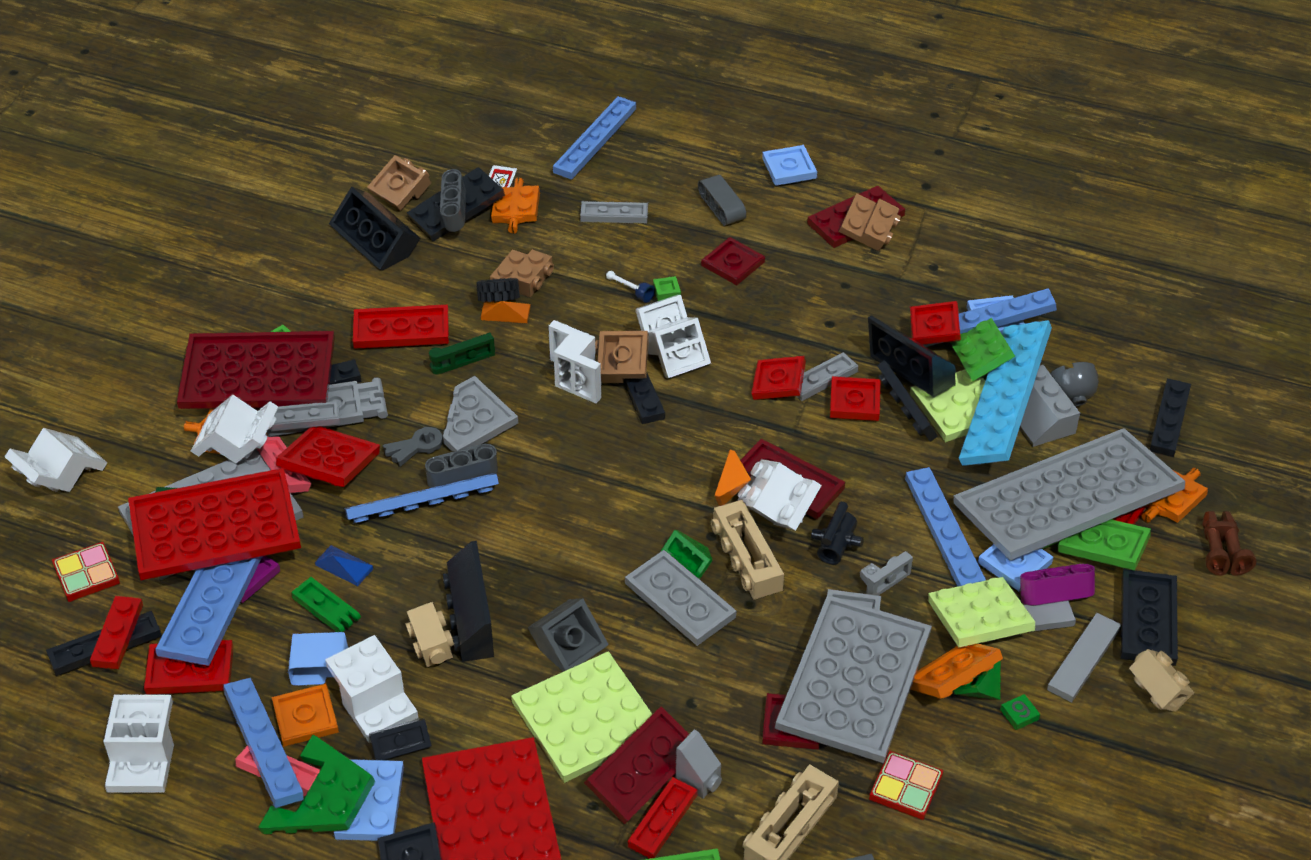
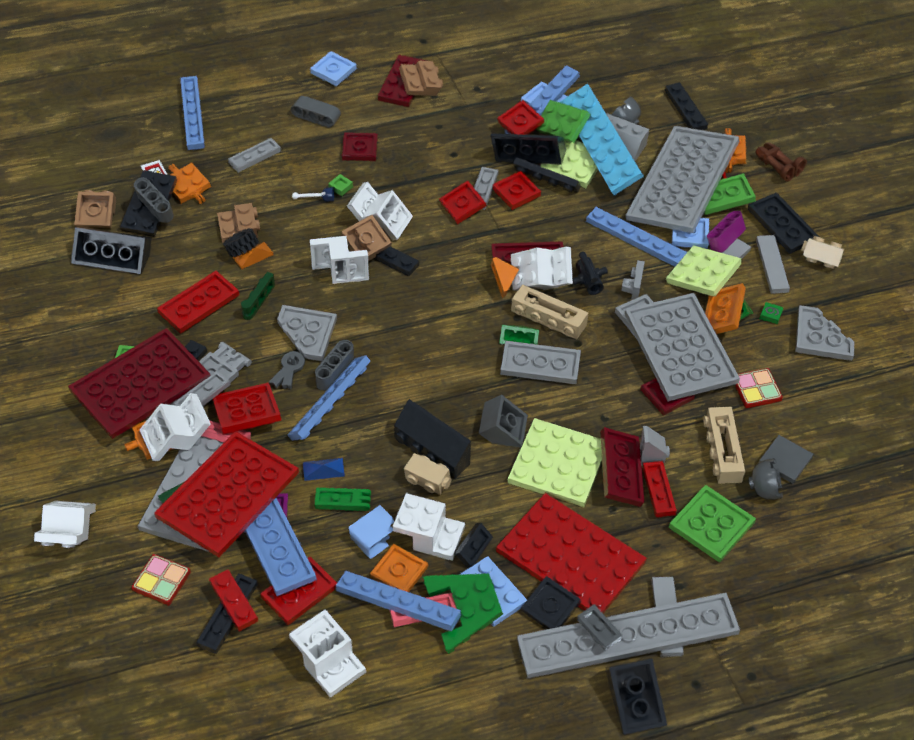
camera: 40 degrees left, 5 degrees up
none -> light grey plate [795,305,854,361]

